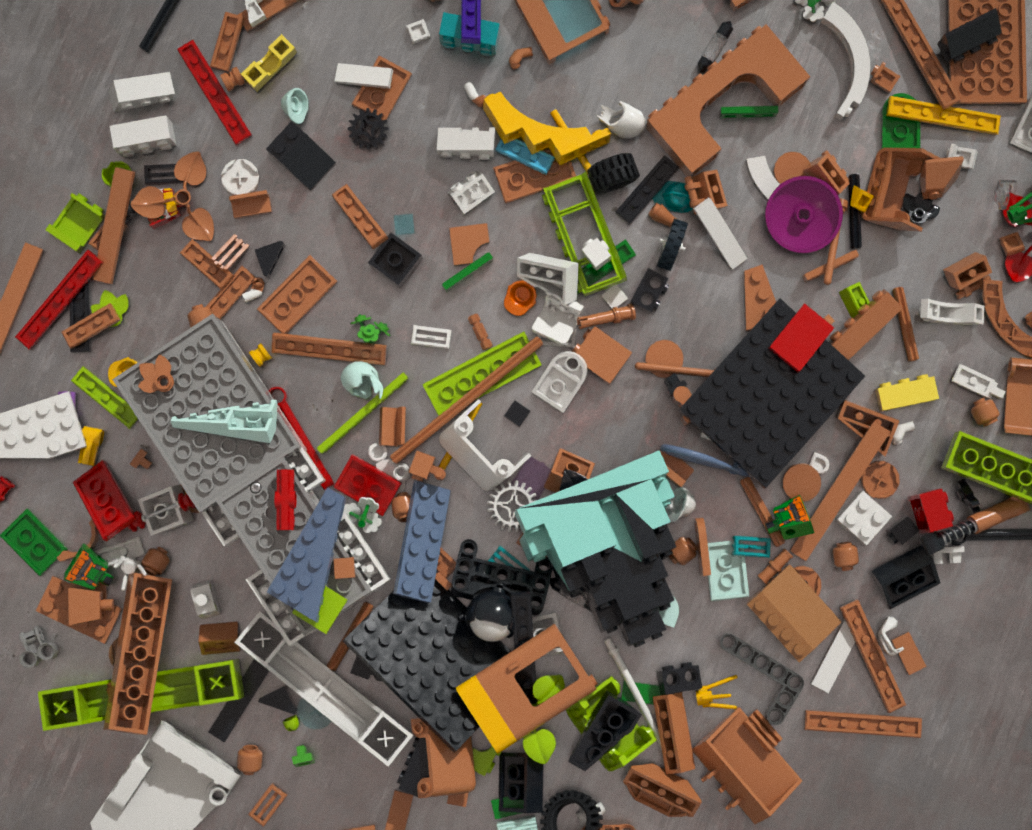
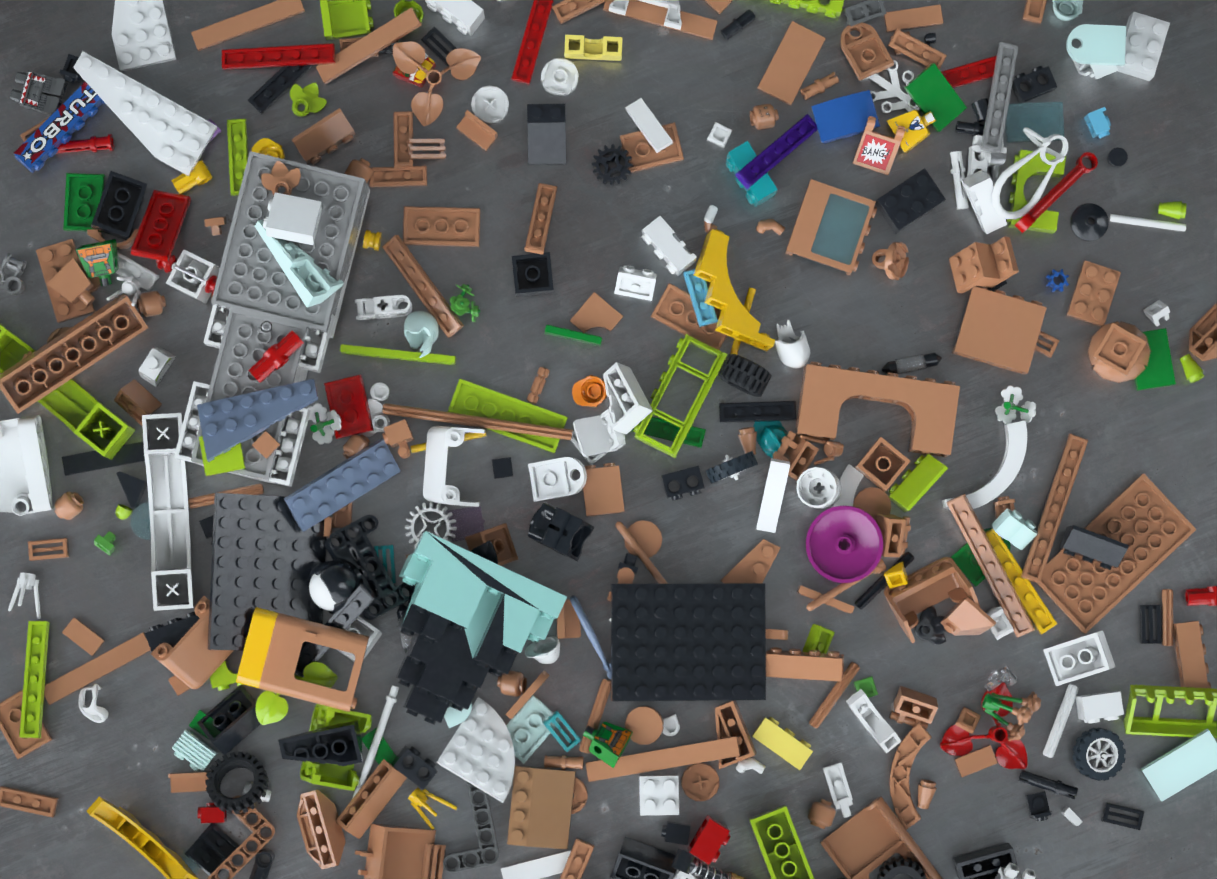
camera: 40 degrees right, 0 degrees up
nougat tile [61,303,121,349] -> none
nougat wheel [220,66,245,92] -> none
arm [242,277,265,303] -> none
black slope [255,241,286,279] -> none
red piece [269,387,334,490] -> none
light aqua hat [281,88,308,124] -> none
nougat panel [379,406,406,447] -> none
clear light blue tile [394,214,415,235] -> none
white tile [411,325,452,349] -> none
nougat pin [577,303,636,329] -> none
white brick [582,238,612,271] -> none
white tile [601,285,628,308] -> none
green tile [719,106,778,118] -> none
red tile [769,303,834,372] -> none
nougat head [832,542,859,571] -> none
black plate [956,479,981,514] -> none
none -> black brick [91,171,147,240]
none -> white brick [263,192,322,245]
none -> nougat slope [291,108,355,165]
none -> white piece [354,295,413,320]
none -> white plate [437,697,515,803]
none -> black piece [528,502,594,562]
none -> white tile [541,58,579,96]
none -> white wheel [796,467,842,509]
none -> nougat plant [800,435,844,465]
none -> nougat brick [854,437,910,492]
none -> bright green tile [854,676,878,698]
none -> lime slope [888,454,948,513]
none -> nougat tile [947,493,1035,638]
none -> light aqua brick [991,508,1038,550]

